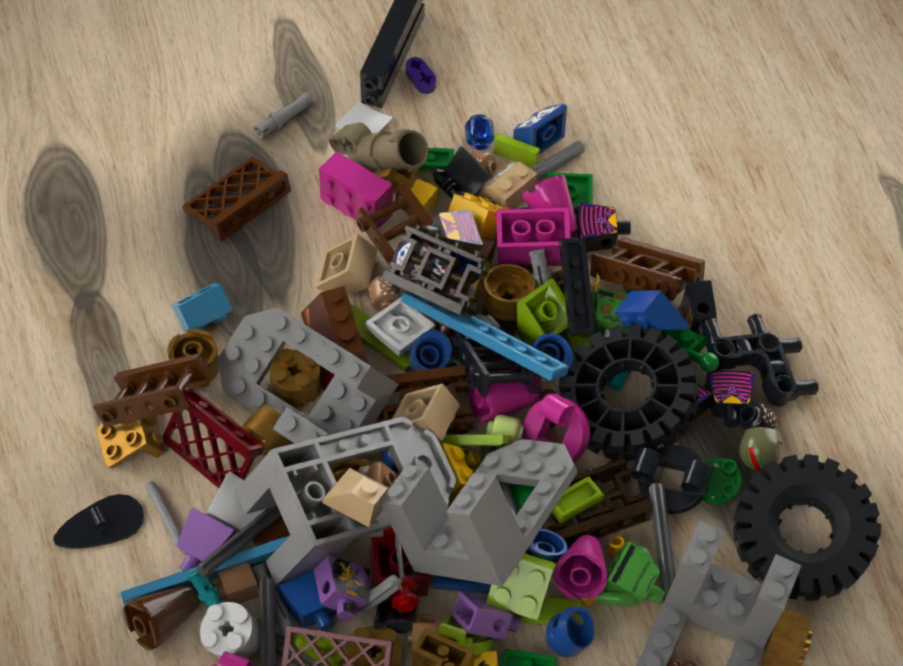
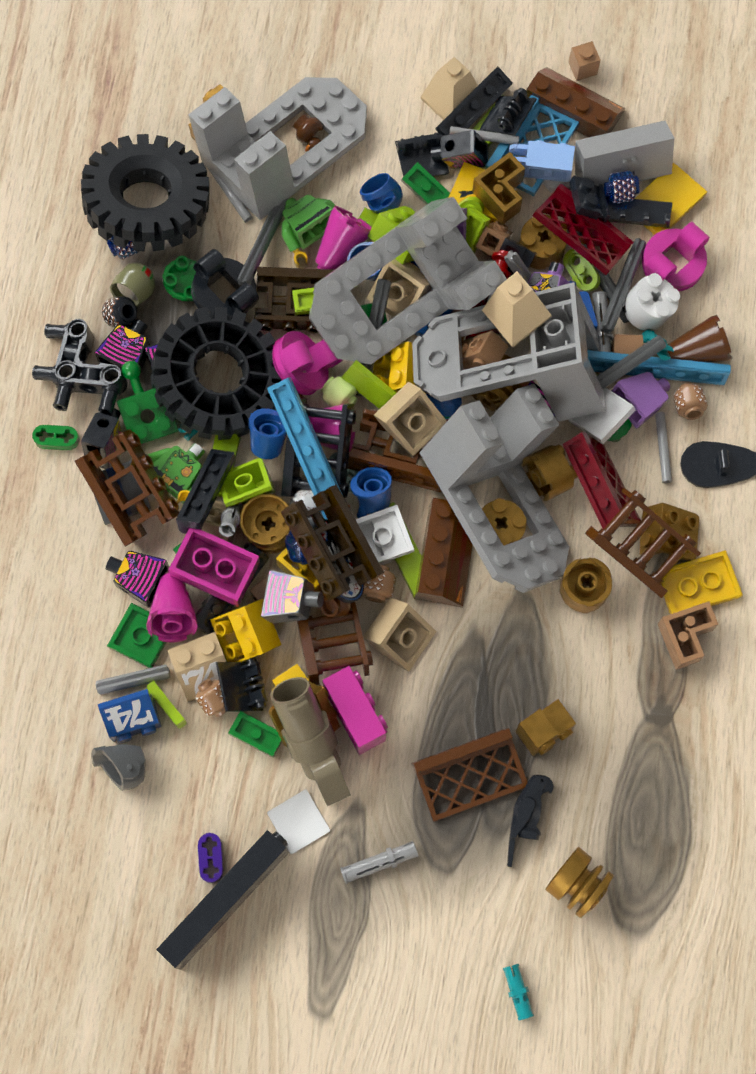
camera: 155 degrees left, 20 degrees up
dark azure brick [171,283,233,332] -> none
clear blue head [464,114,495,150] -> none
blue slope [614,291,689,330] -> none
none -> green beam [32,425,80,450]
none -> dark grey helmet [91,744,146,791]
none -> teal pin [503,964,534,1021]
none -> black animal [507,775,554,867]
none -> pearl gold brick [515,699,576,756]
none -> pearl gold wheel [545,847,614,918]
none -> medium nougat brick [658,601,718,670]
none -> yellow tile [661,550,743,614]
none -> medium nougat head [673,383,708,420]

